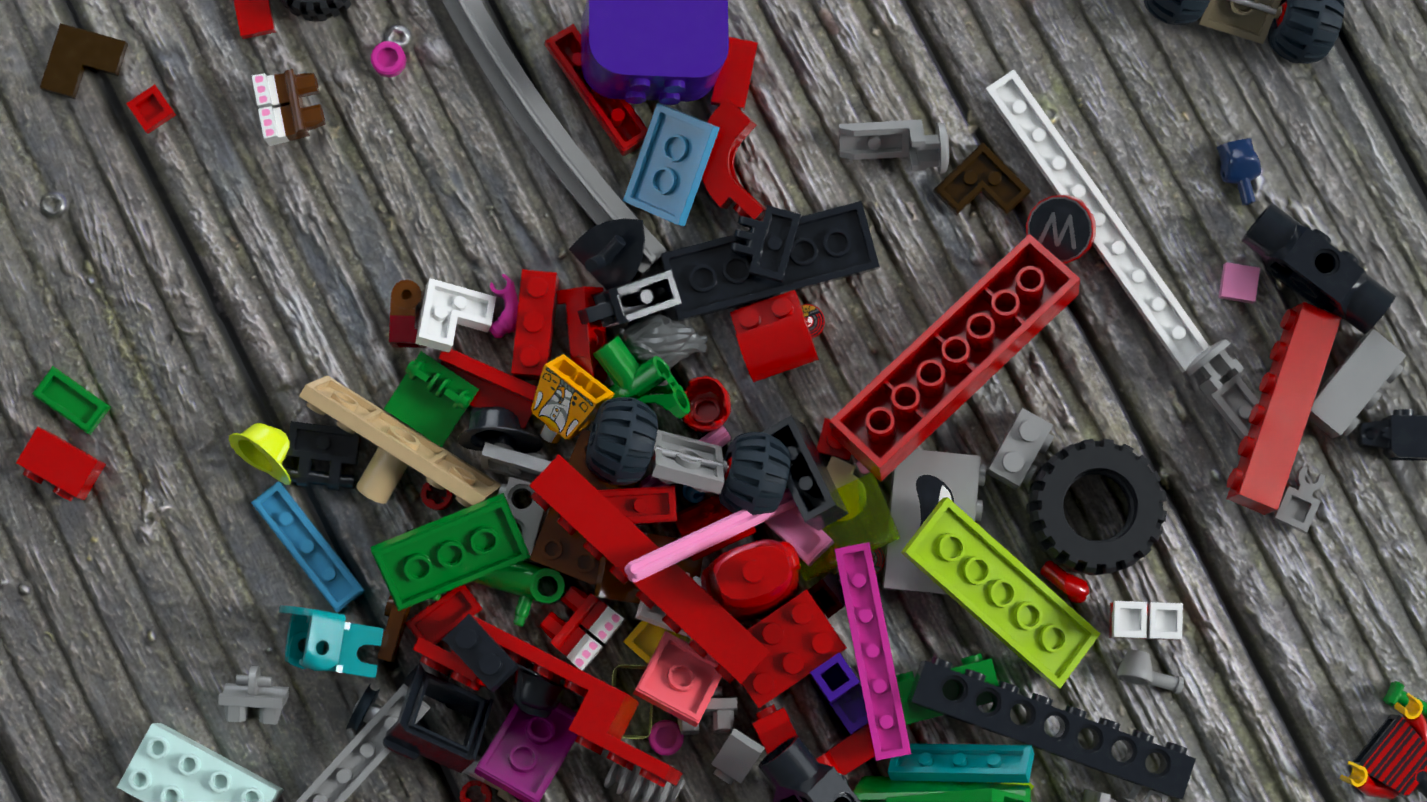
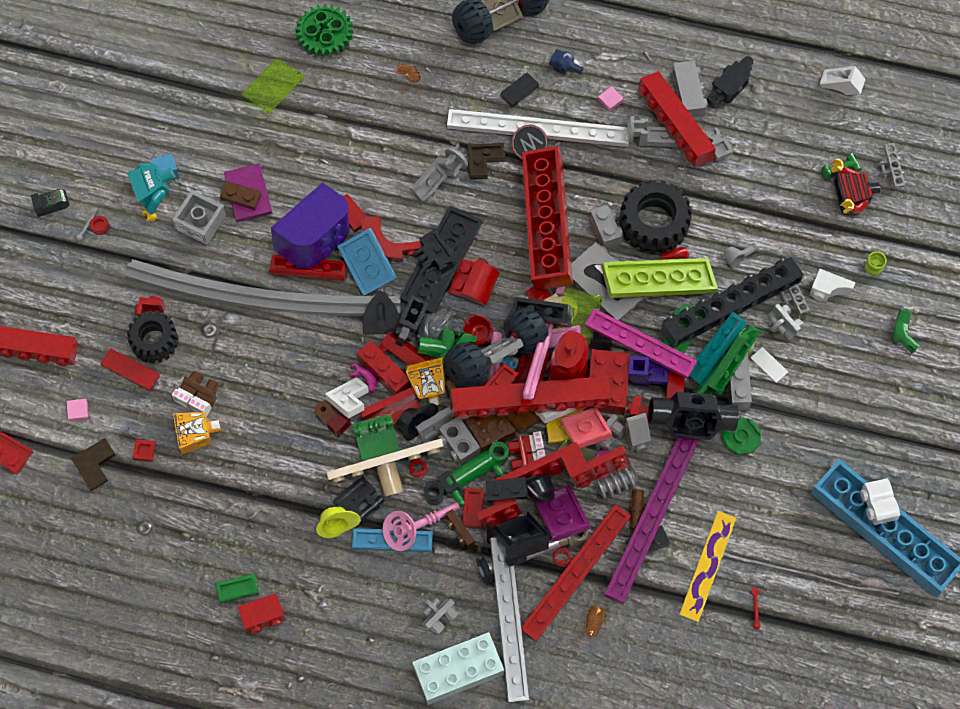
camera: 50 degrees left, 15 degrees down
teal piece [279,605,384,678] -> none
green tile [370,493,531,611] -> none
dark pink tile [371,41,406,77] -> none
white hips [1109,601,1183,640] -> none
black brick [1241,202,1396,335] -> none
none -> torso [173,412,221,454]
none -> bright pink dish [383,502,460,551]
none -> black tile [500,72,539,108]

